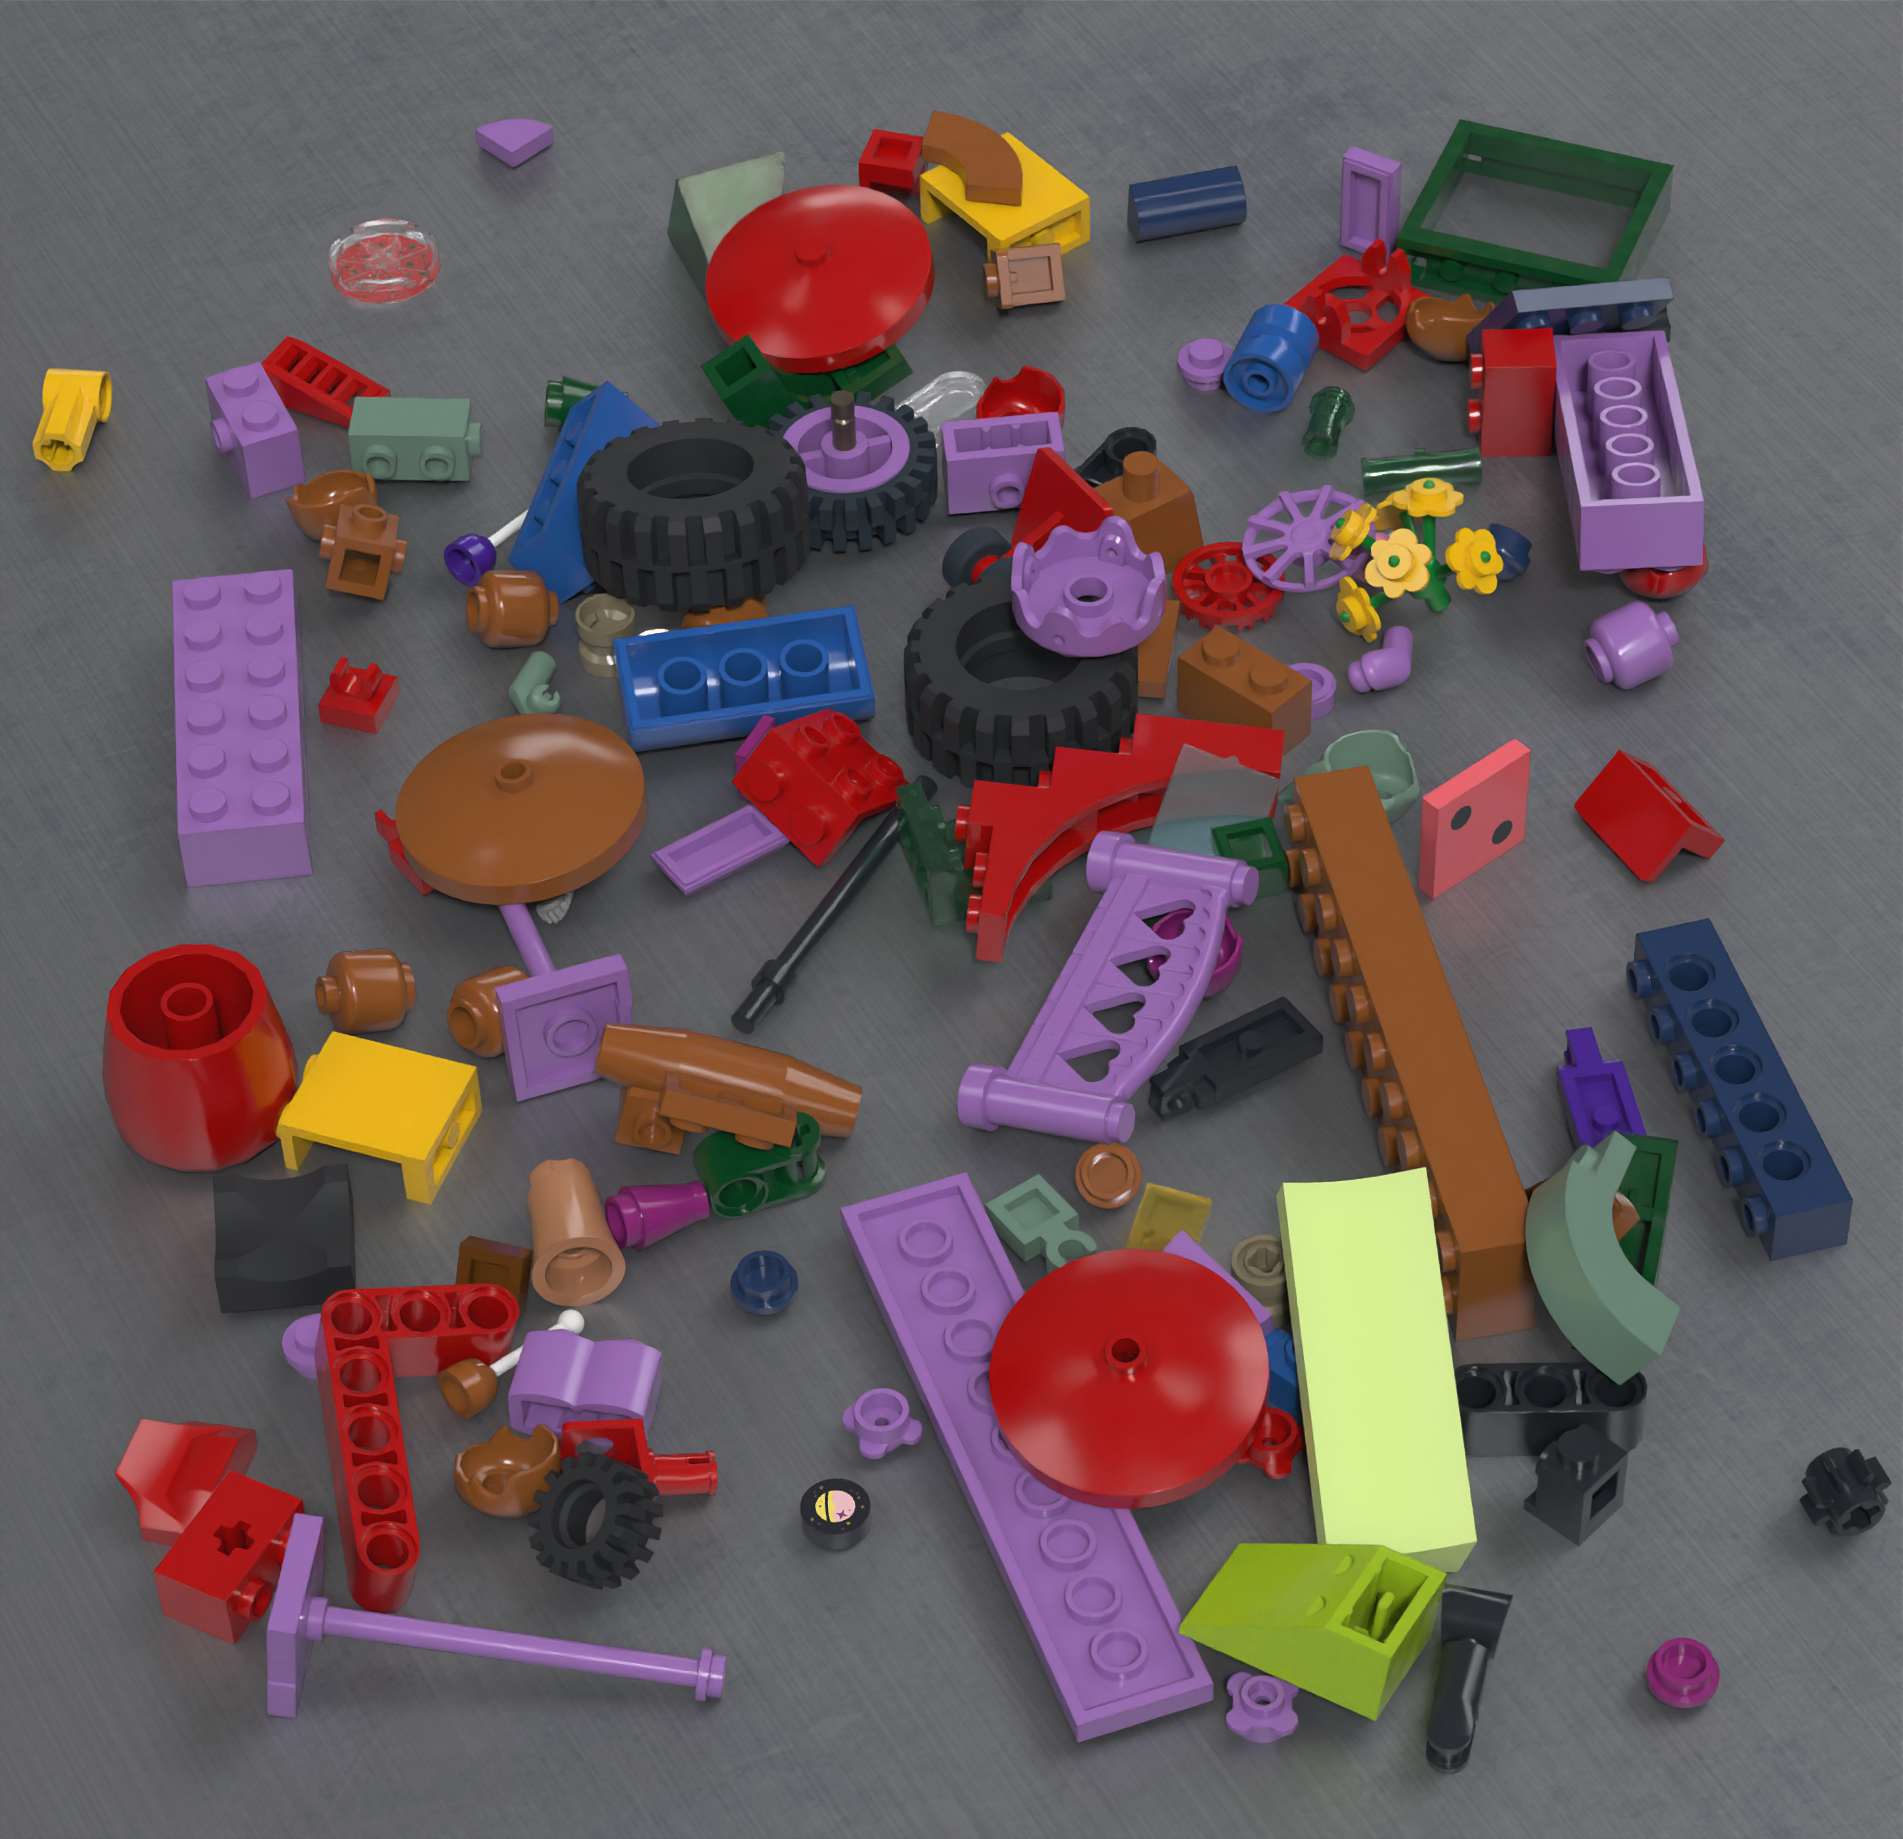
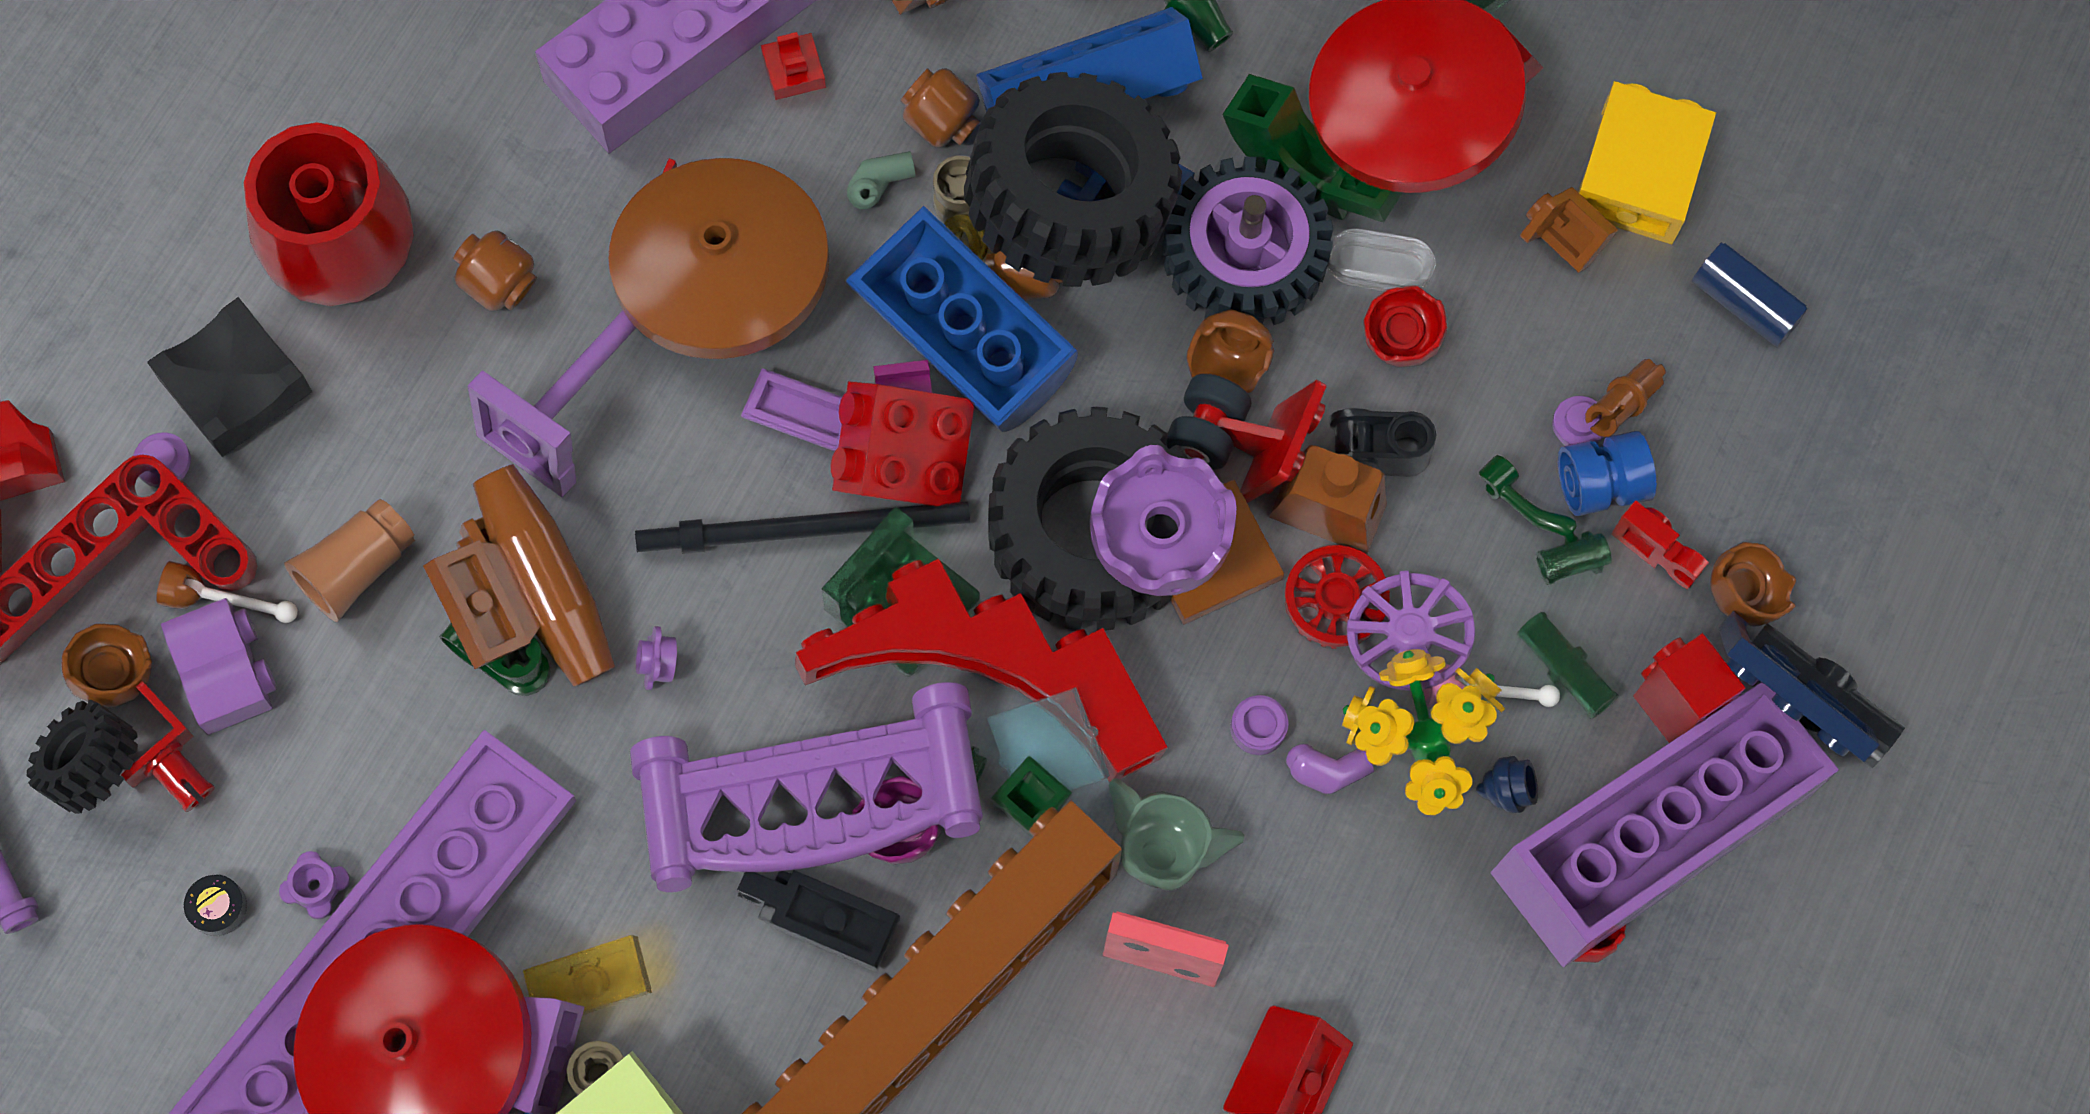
camera: 50 degrees right, 25 degrees up
yellow panel [276,1031,482,1205] -> none
dark purple hinge [444,509,529,586] -> none
dark orange head [447,965,529,1058] -> none
reddish brown tile [455,1236,533,1319] -> none
magenta cone [605,1181,710,1251] -> none
dark blue plate [731,1250,799,1315] -> none
red panel [858,129,928,195] -> none
dark orange tile [922,111,1023,206] -> none
medium lavender brick [941,412,1065,515] -> none
sand green plate [985,1174,1097,1274] -> none
dark orange plate [1075,1142,1142,1210] -> none
dark orange brick [1177,625,1312,757] -> none
red piece [1283,238,1432,371] -> none
medium lavender tile [1340,145,1402,262] -> none
dark green window [1397,119,1674,305] -> none
medium lavender head [1583,600,1680,691] -> none
none -> medium lavender plate [636,626,677,690]
none -> dark orange hair [1186,310,1274,393]
none -> dark green piece [1479,455,1579,549]
none -> dark orange axle [1585,359,1666,437]
none -> red plate [1611,500,1709,590]

